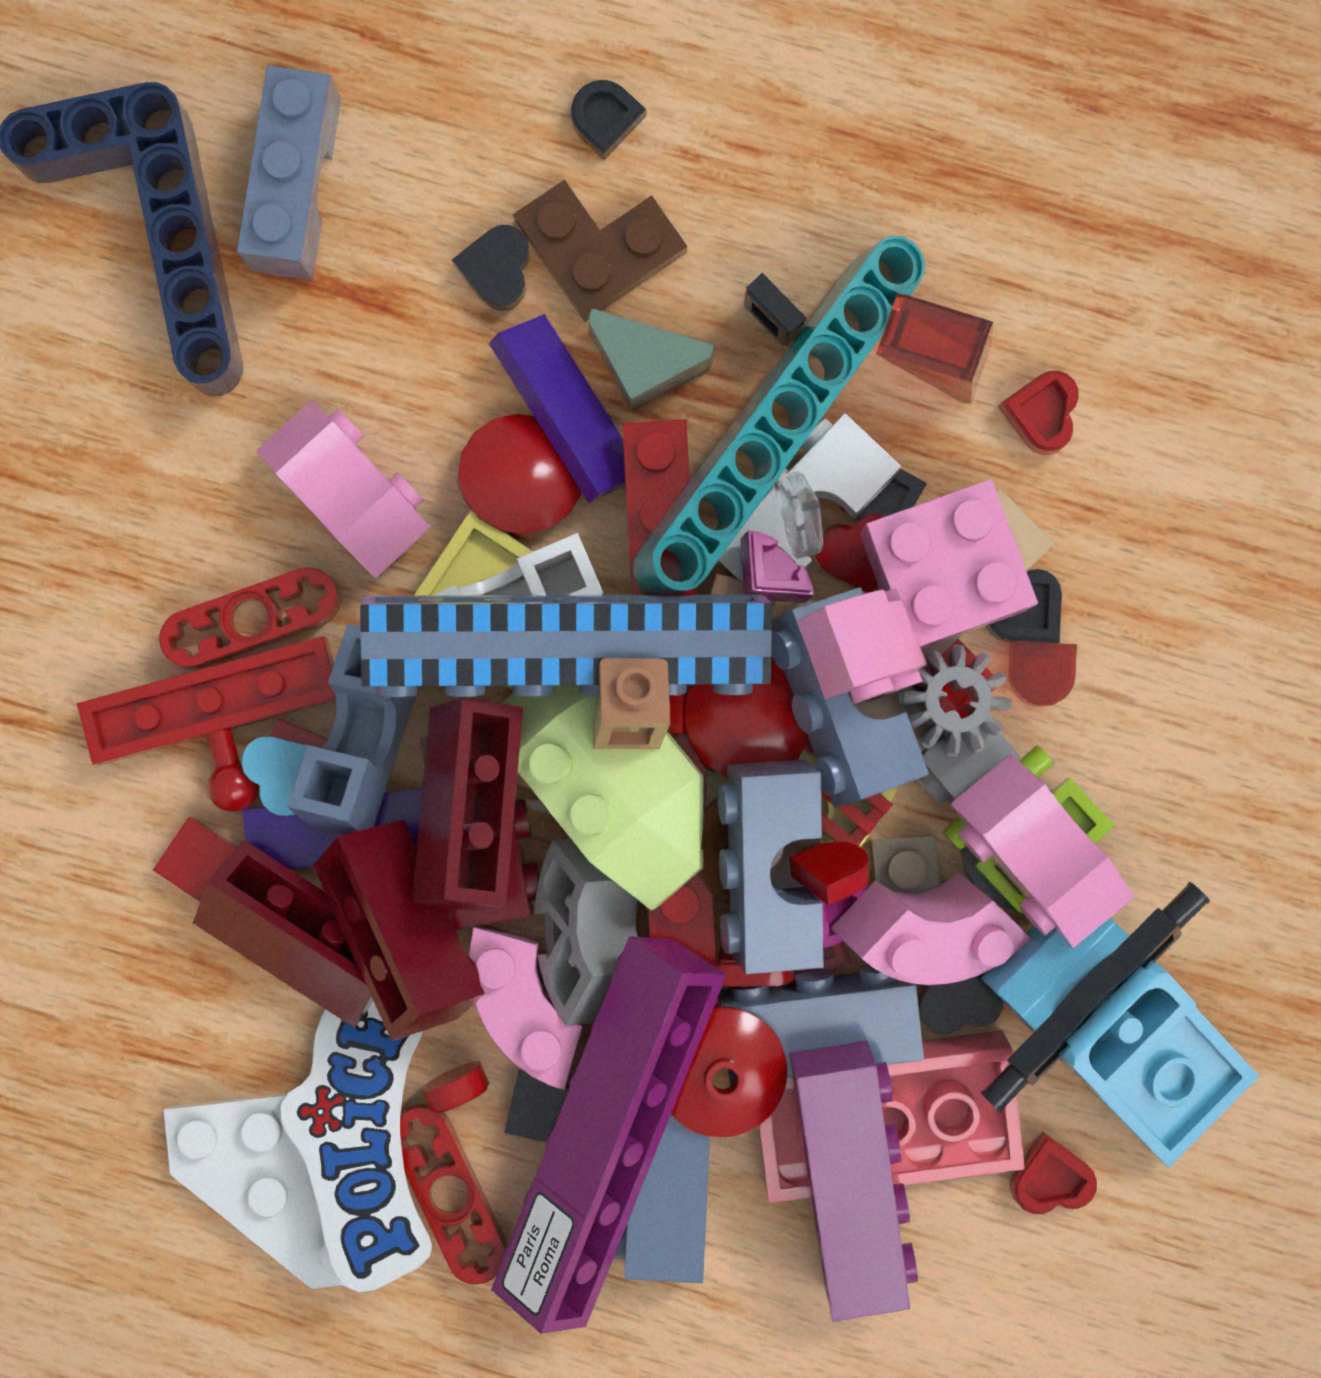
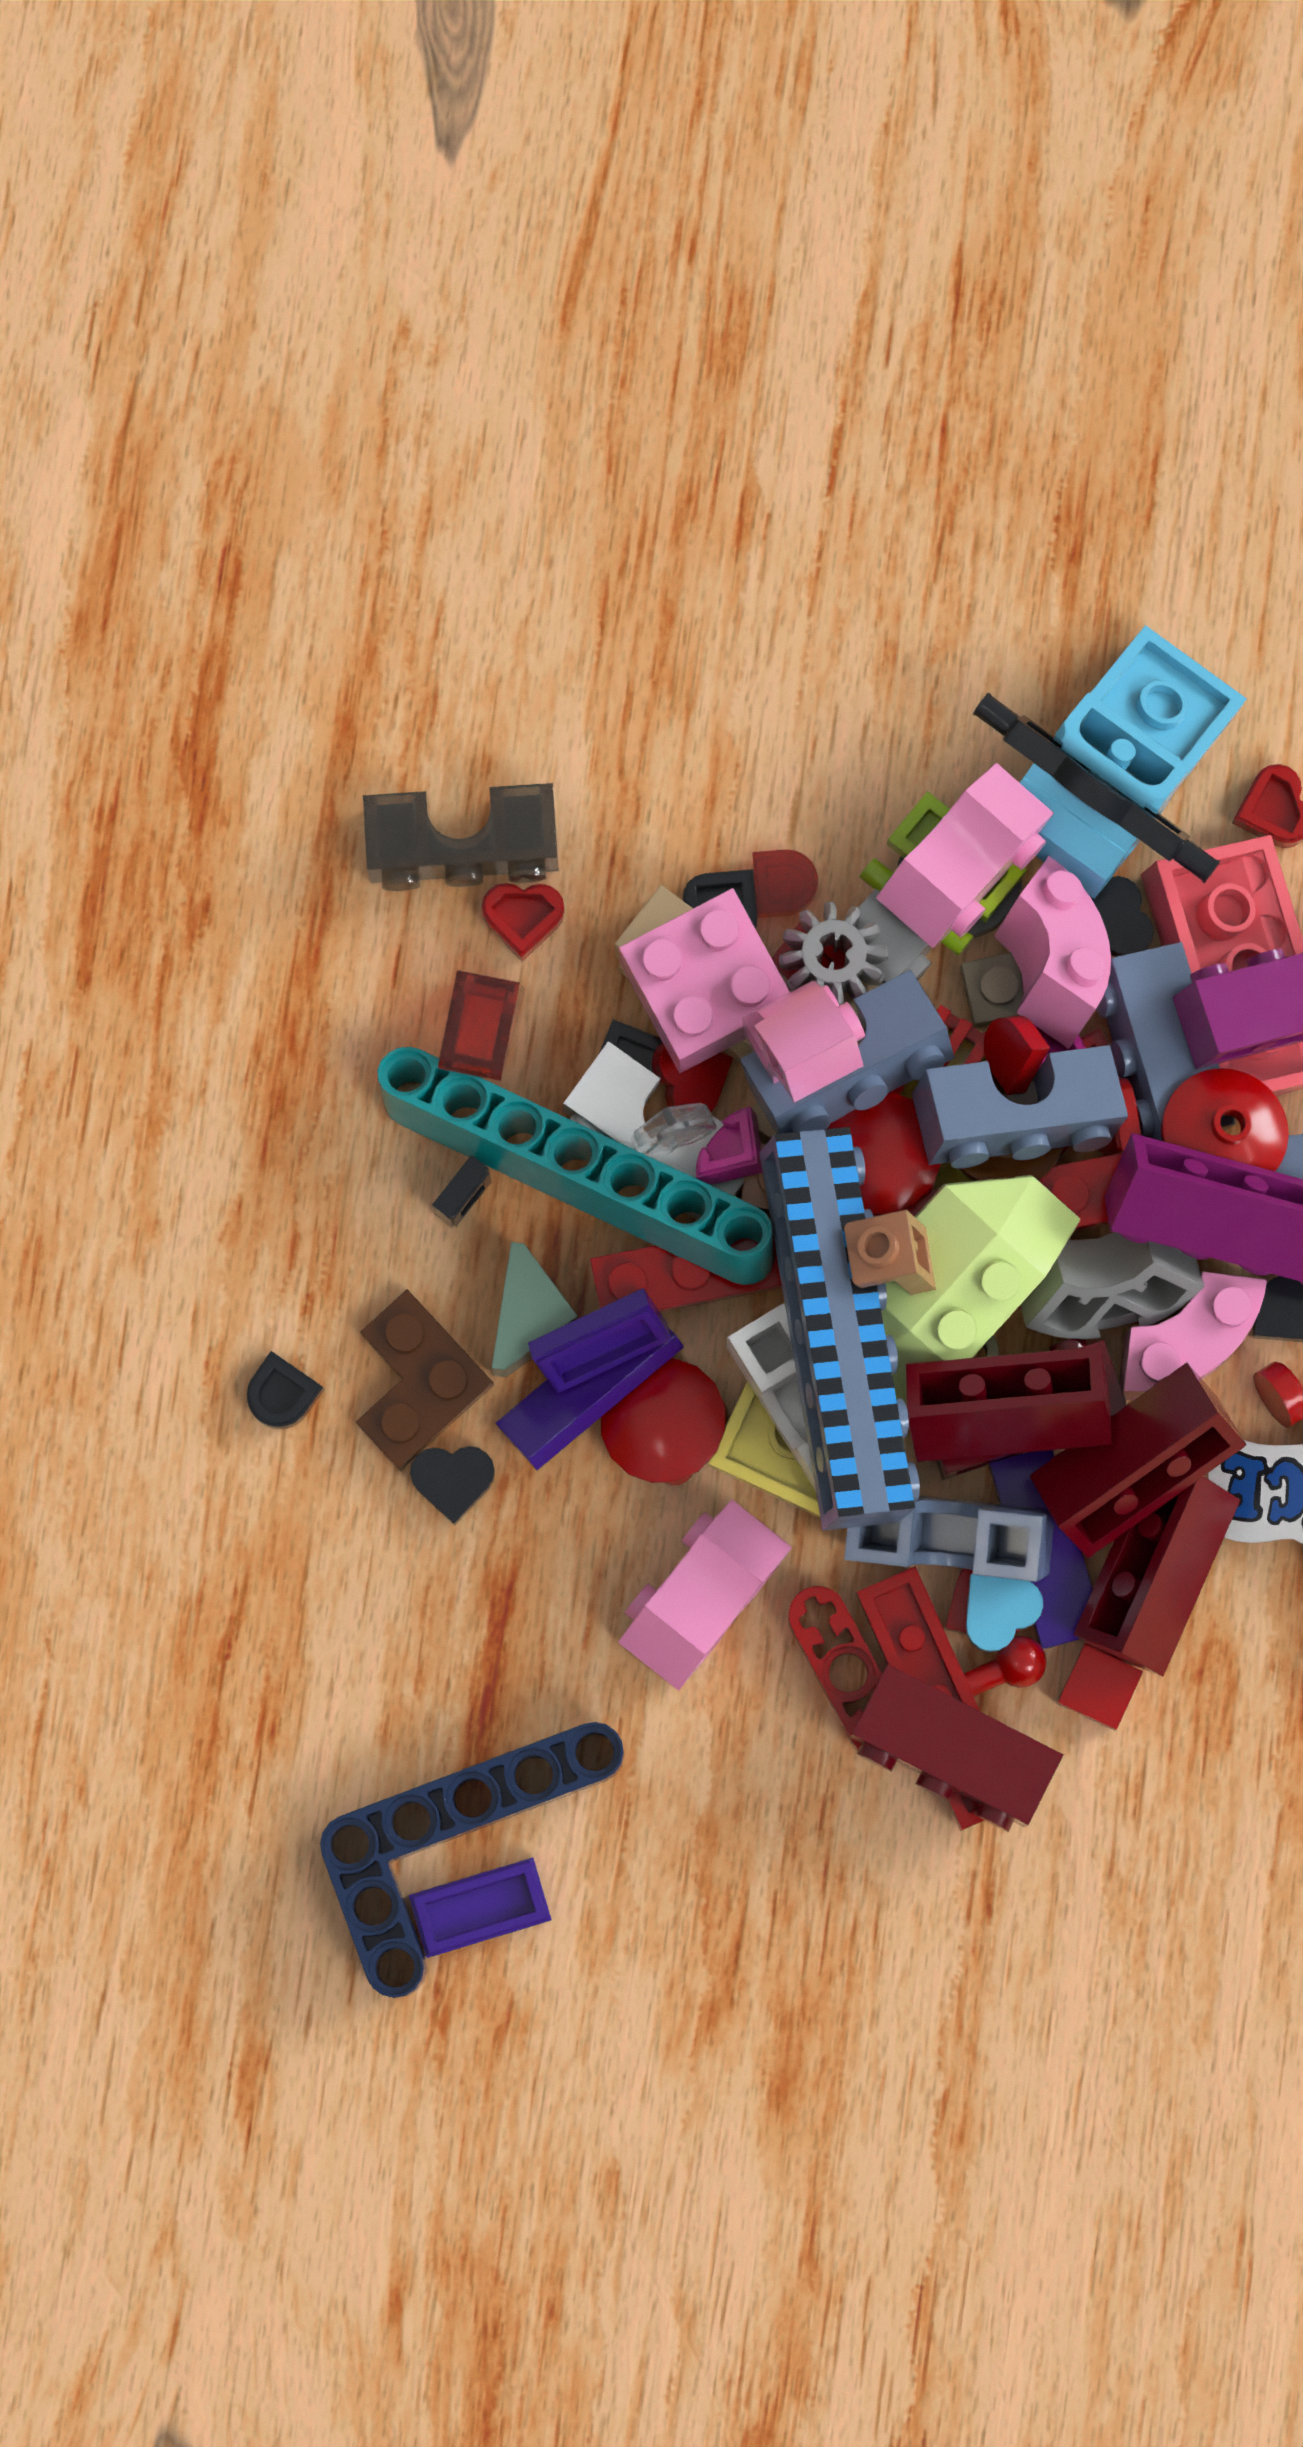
camera: 100 degrees left, 5 degrees down
sand blue arch [237,65,341,281] -> none
none -> clear smoke arch [363,783,559,891]
none -> dark purple tile [409,1858,552,1958]
none -> dark purple tile [528,1288,673,1393]
none -> dark red brick [850,1664,1064,1832]

